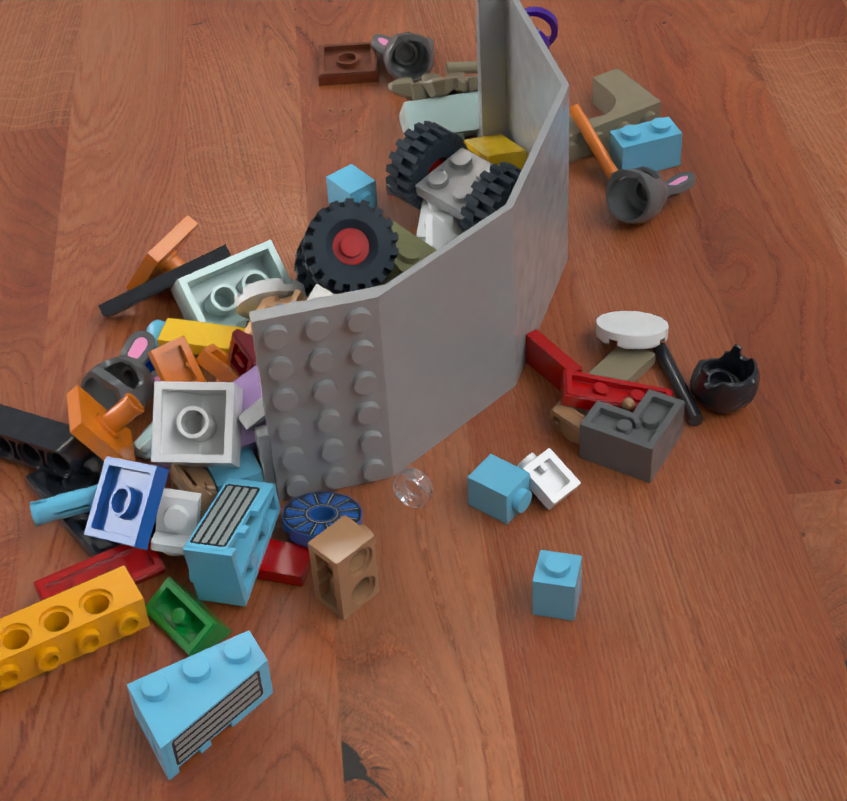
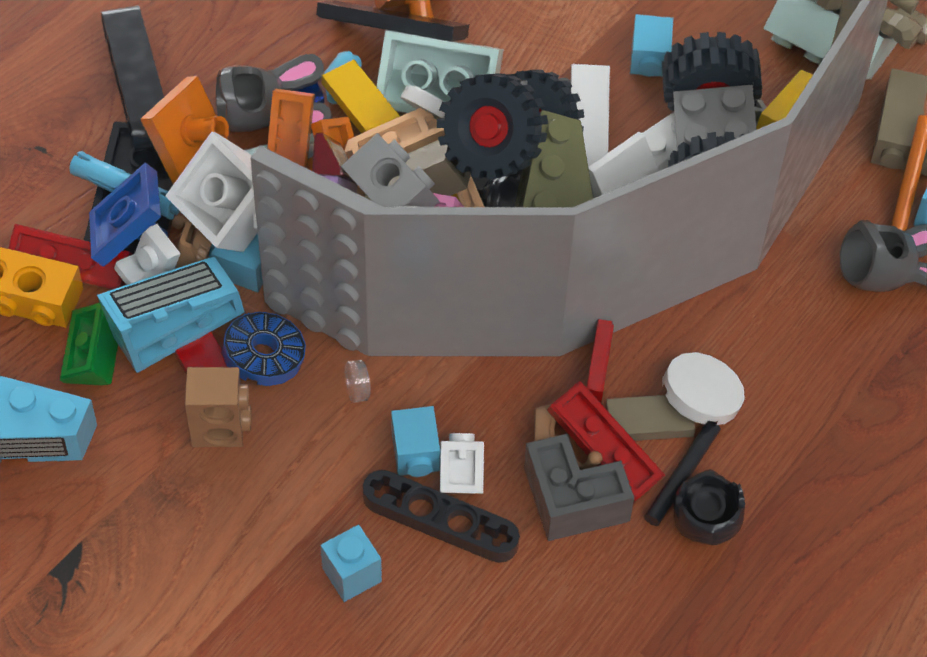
camera: 40 degrees right, 15 degrees up
none -> black beam [363,470,520,563]

